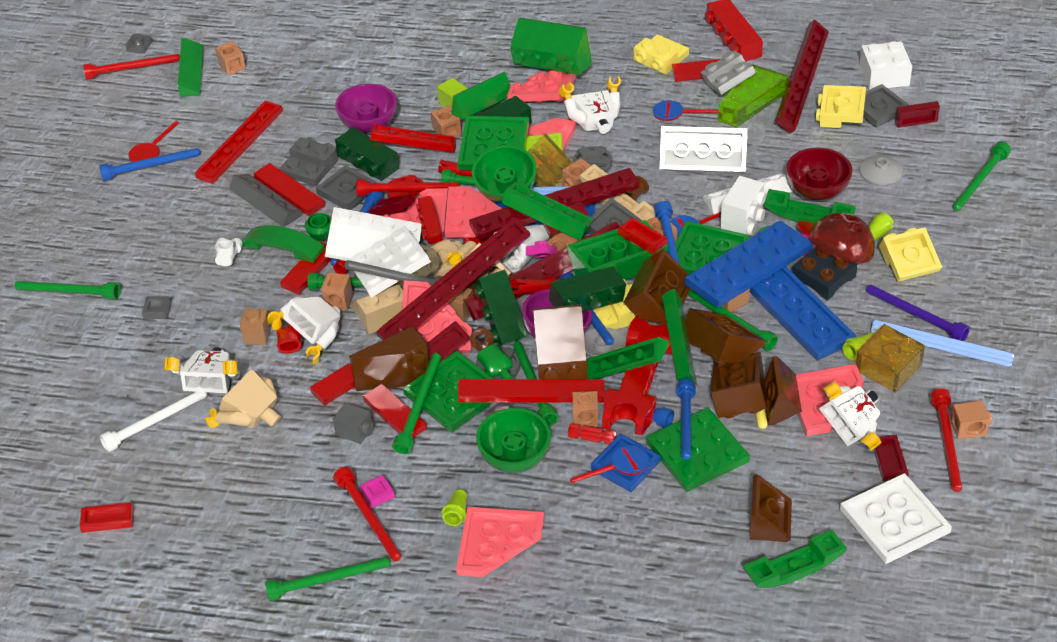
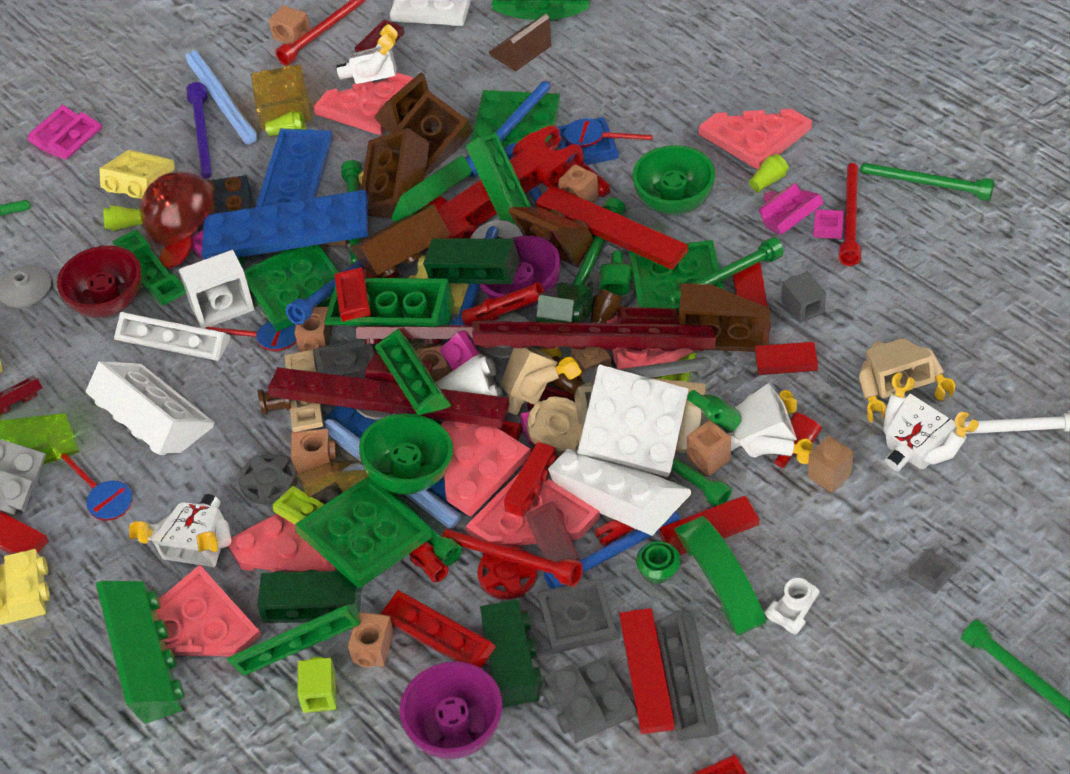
camera: 140 degrees left, 5 degrees up
none -> dark pink slope [28,104,102,160]
none -> green piece [687,390,741,432]
none -> dark pink slope [758,182,824,235]

